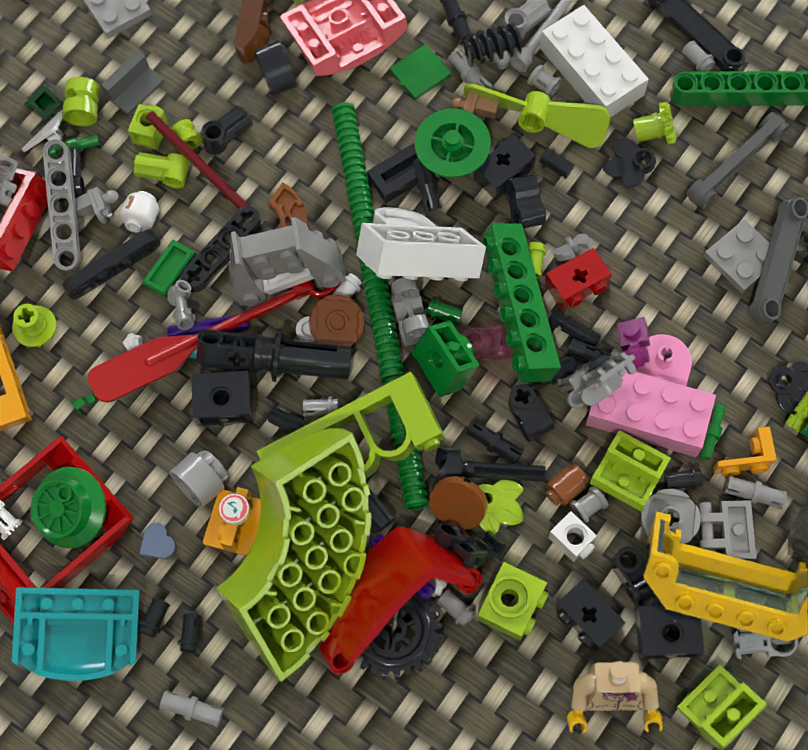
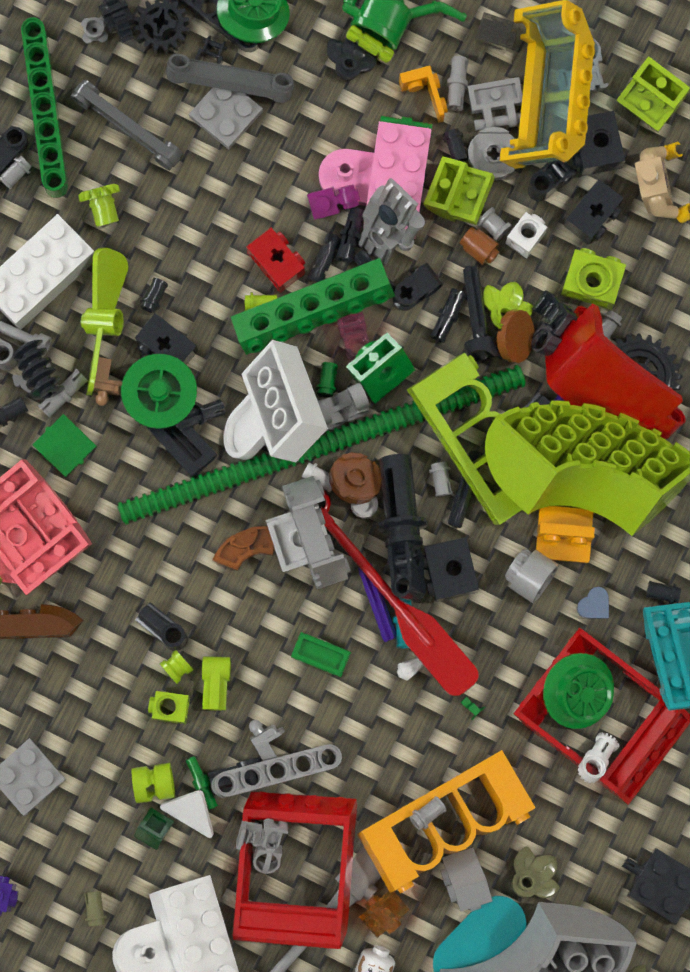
camera: 105 degrees left, 10 degrees up
lime gear [12,304,57,348] -> none
black beam [62,230,160,300] -> none
dark grey panel [101,50,164,115] -> none
white head [120,191,160,233] -> none
dark red piece [145,111,249,210] -> none
light grey bar [167,280,196,330] -> none
black pin [177,613,202,653] -> none
black beam [181,206,261,292] -> none
white tile [219,494,250,525] -> none
black axle [254,41,297,96] -> none
black axle [504,175,546,229] -> none
light grey bush [527,64,562,98] -> none
light grey piece [553,234,594,261] -> none
black plate [603,140,656,188] -> none

